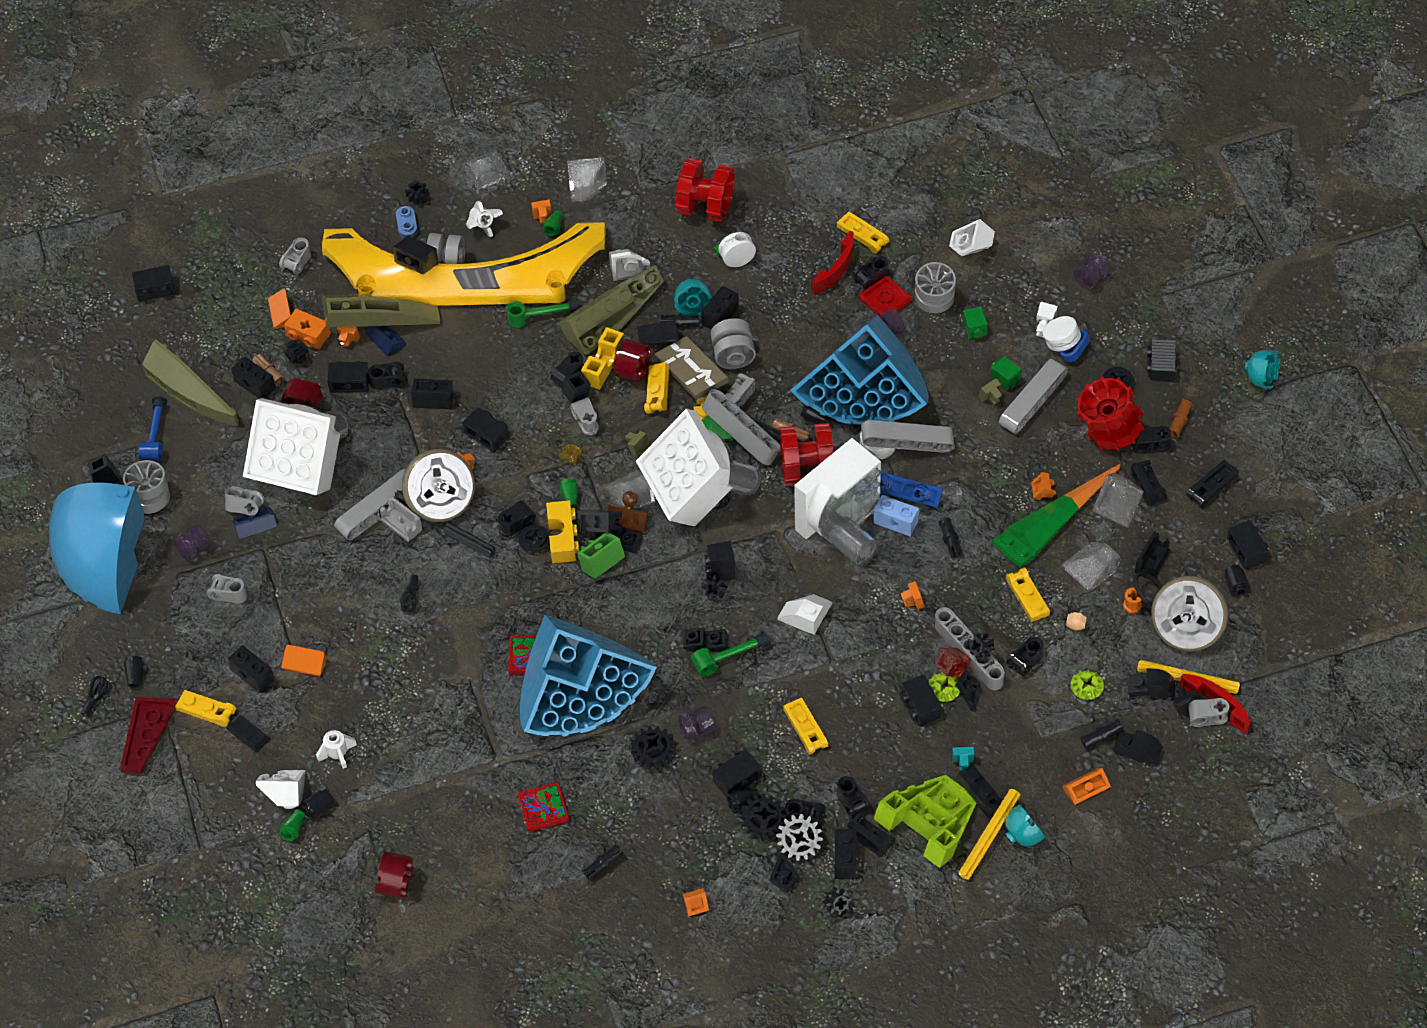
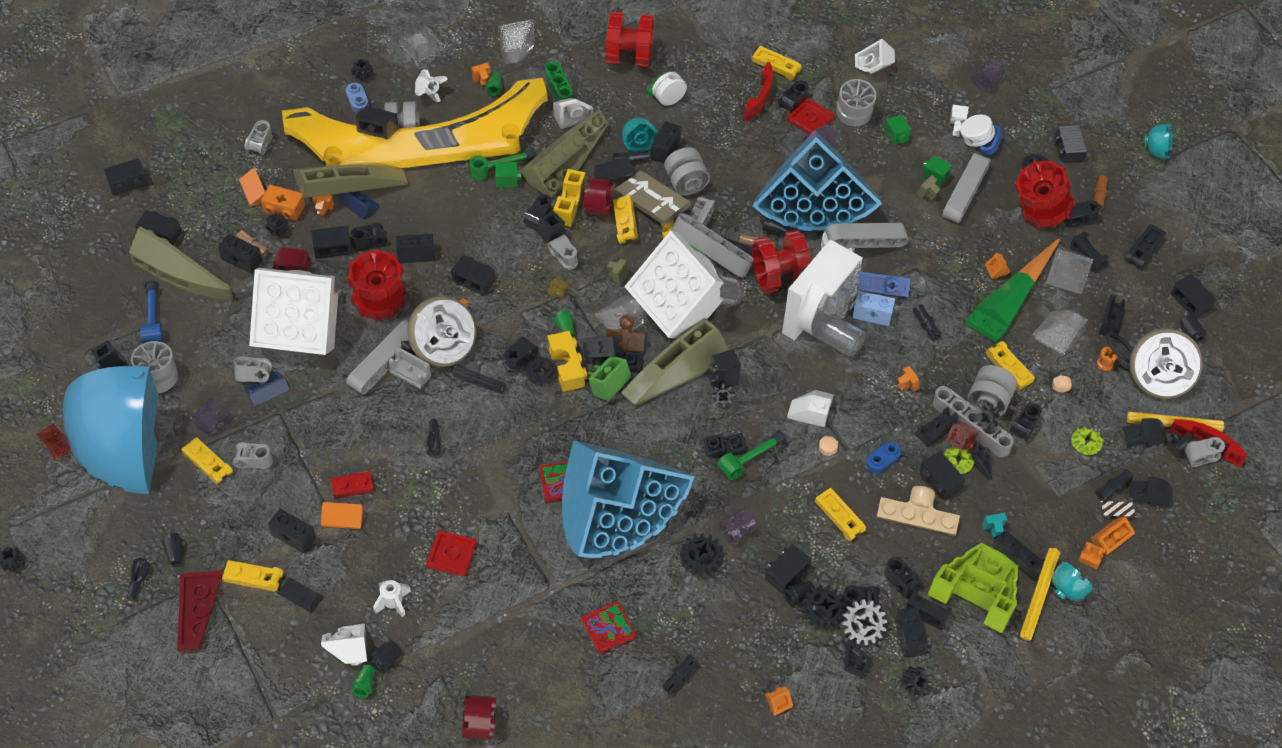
camera: 15 degrees left, 0 degrees up
none -> clear red brick [36,423,70,460]
none -> black brick [135,210,182,245]
none -> yellow plate [181,437,233,484]
none -> red plate [330,471,374,499]
none -> red piece [347,248,406,322]
none -> red tile [426,530,477,577]
none -> green brick [496,162,521,188]
none -> green beam [545,61,573,102]
none -> olive wedge [621,318,729,406]
none -> light nougat tile [819,436,838,456]
none -> blue plate [866,442,901,473]
none -> tan plate [876,486,960,536]
none -> black hinge [914,407,959,447]
none -> light grey wheel [967,365,1017,416]
none -> orange tile [1078,542,1105,569]
none -> sticker [1101,501,1136,517]

